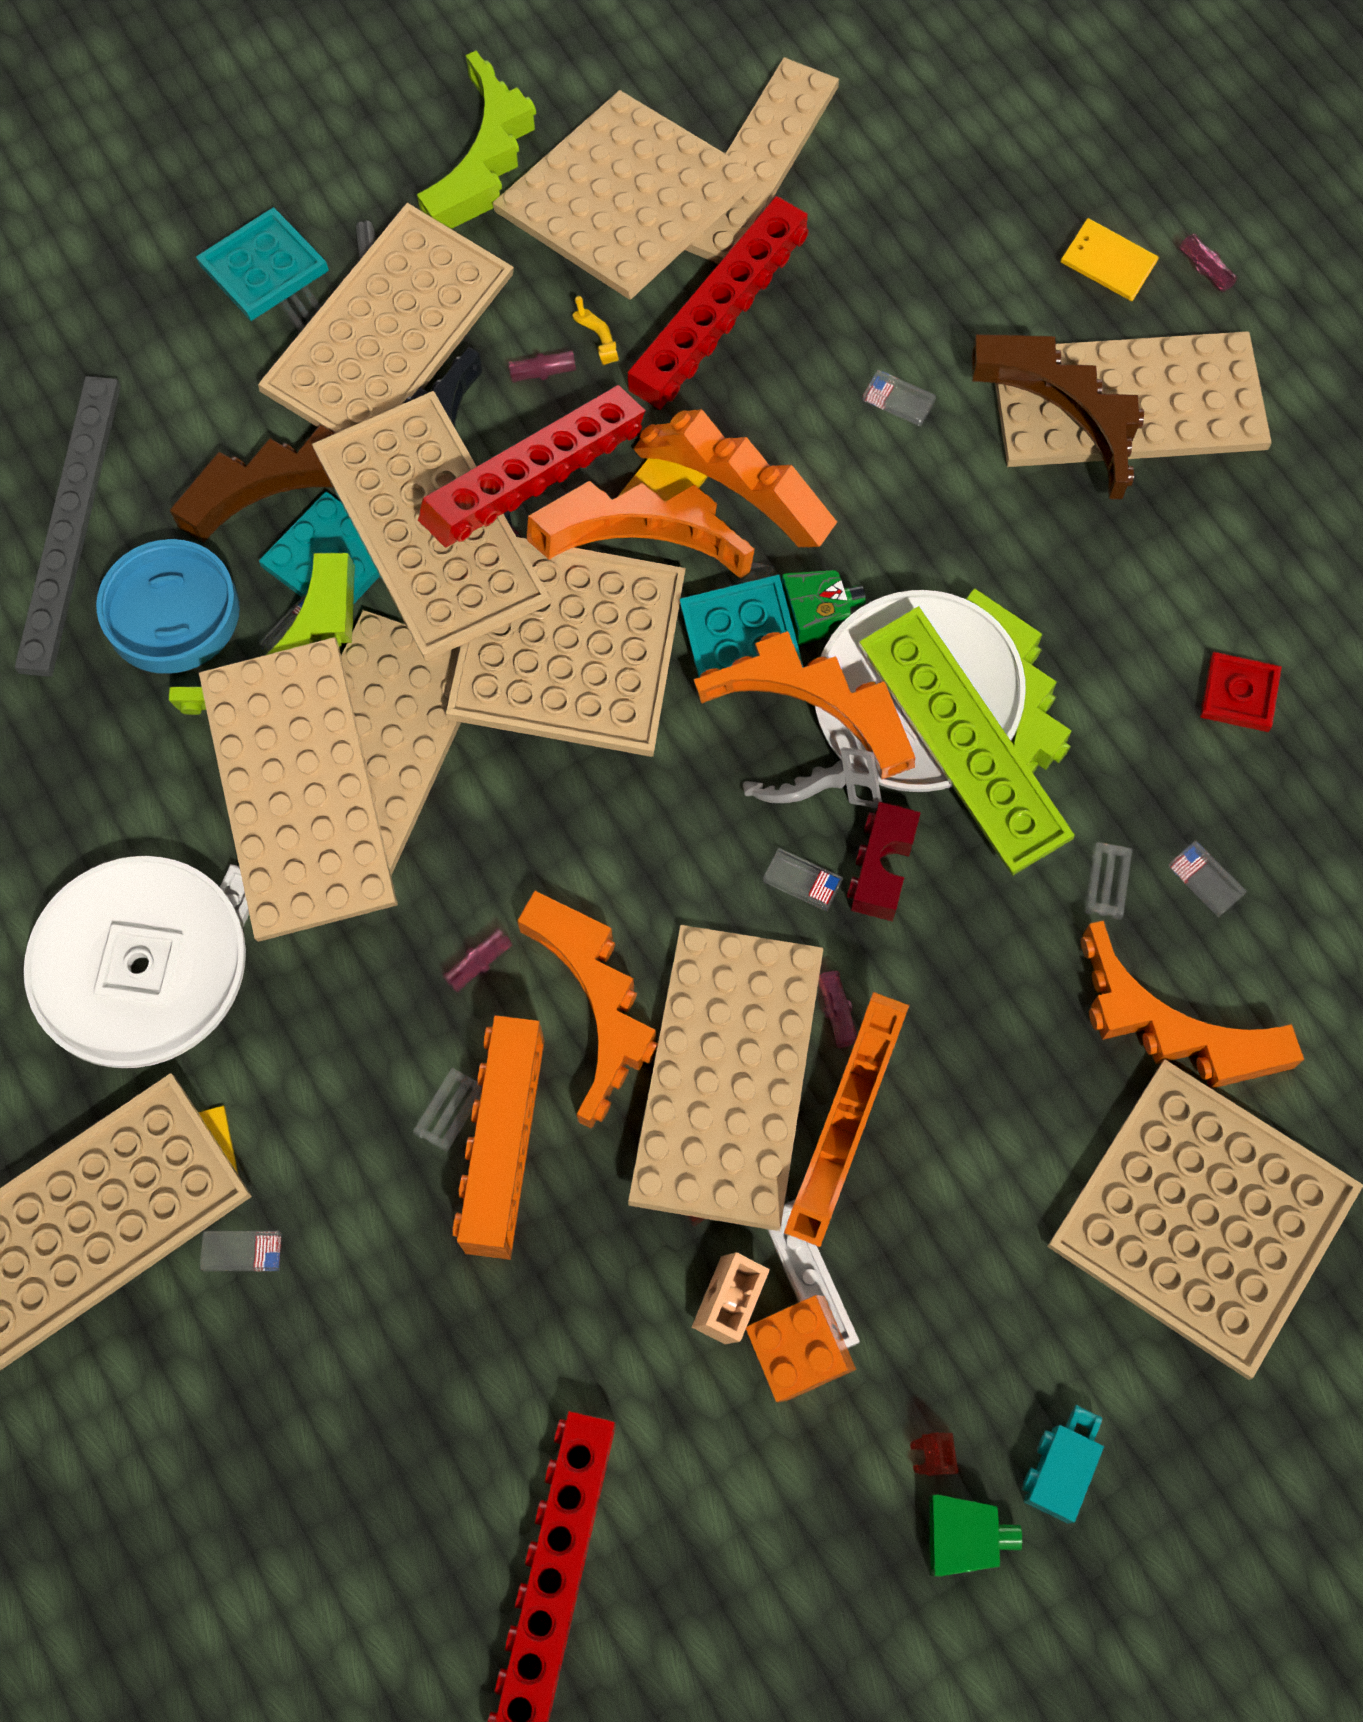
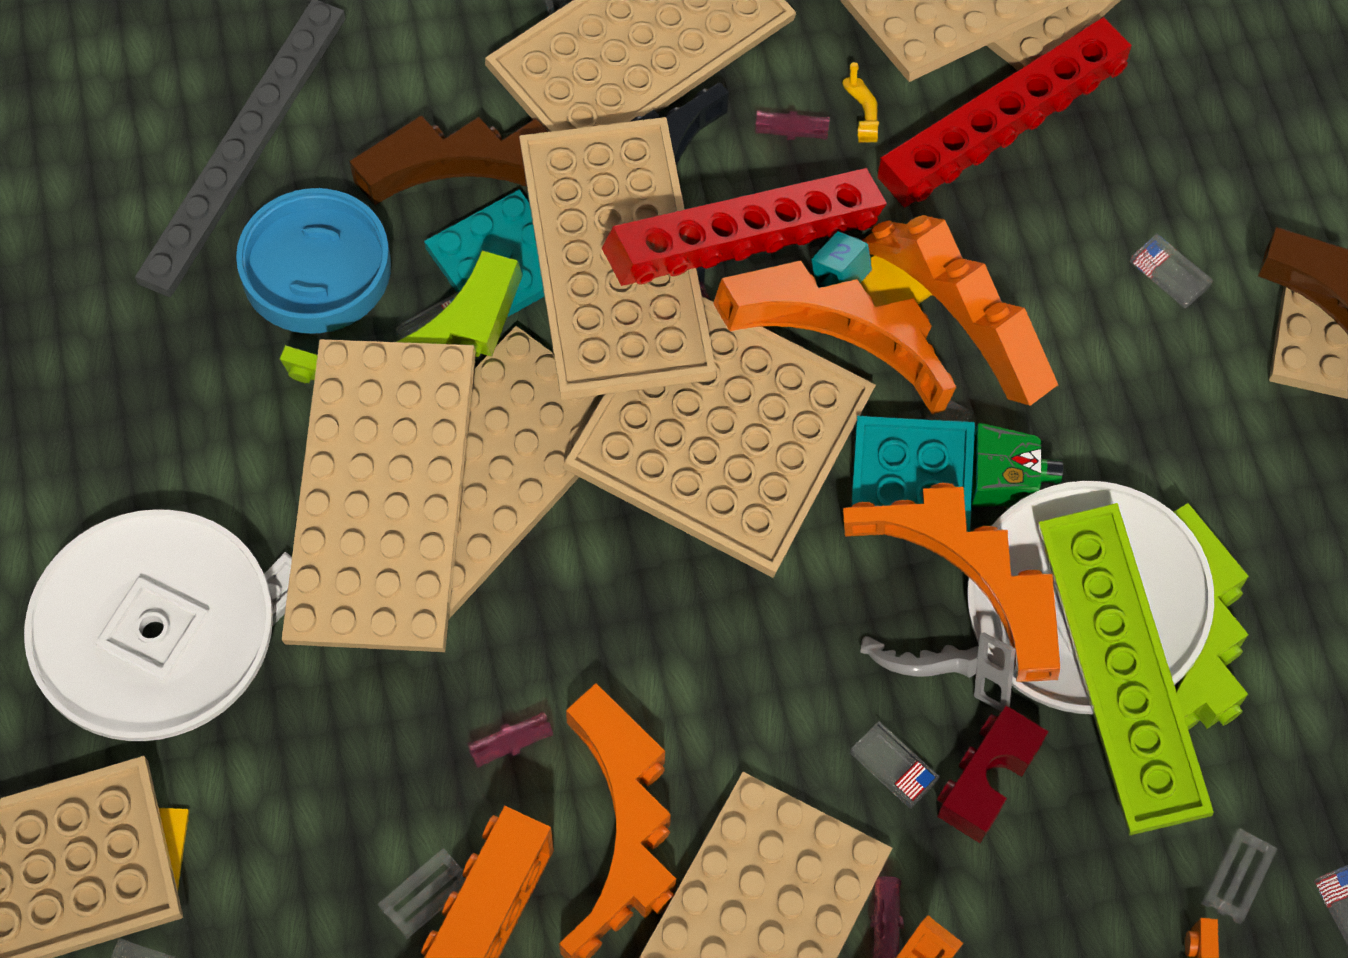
camera: 15 degrees right, 5 degrees down
none -> teal brick [811,231,872,288]

